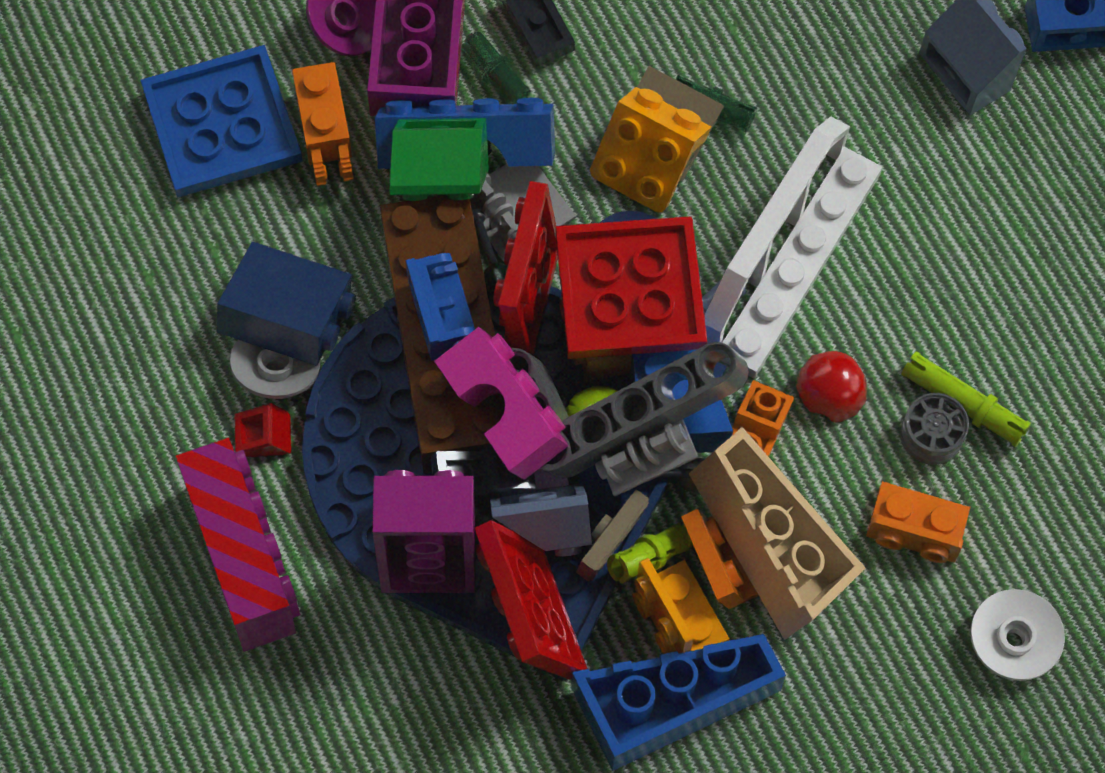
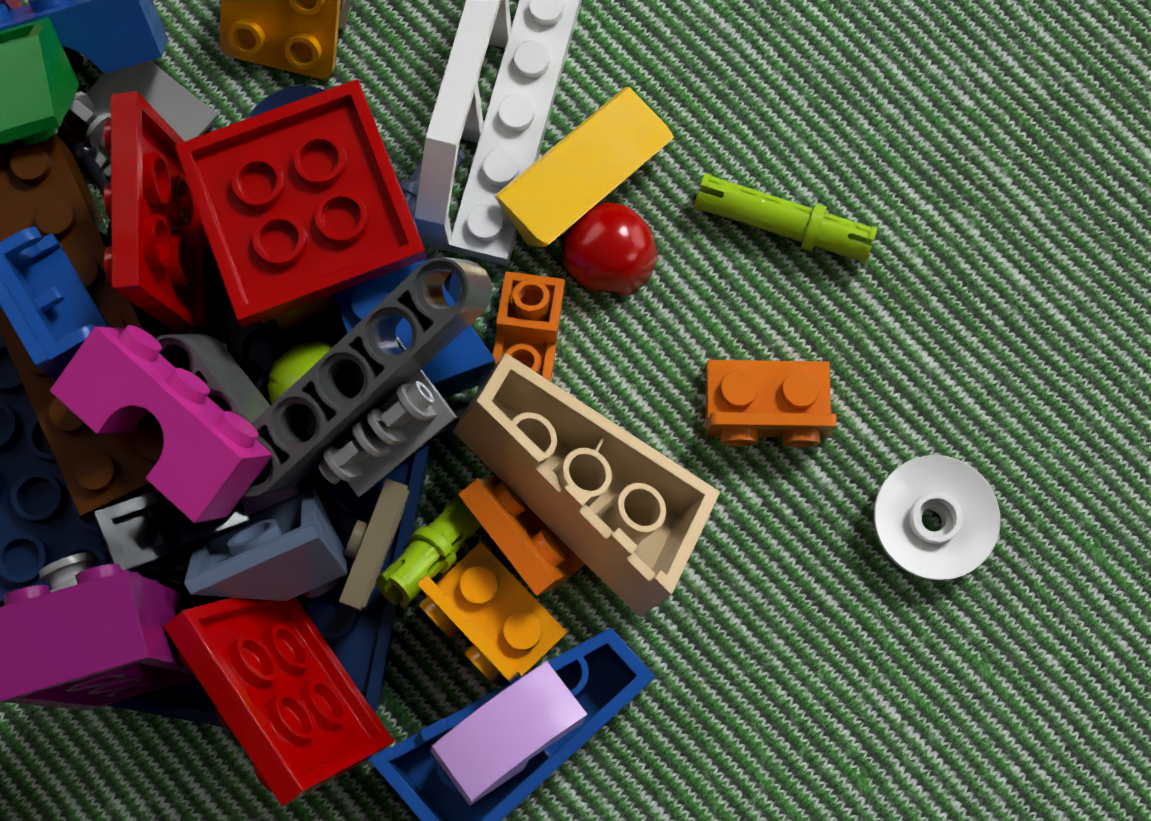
camera: 15 degrees left, 10 degrees up
dark grey wheel [900,393,969,465] -> none
none -> lavender slope [430,661,587,806]
none -> yellow slope [494,87,674,247]

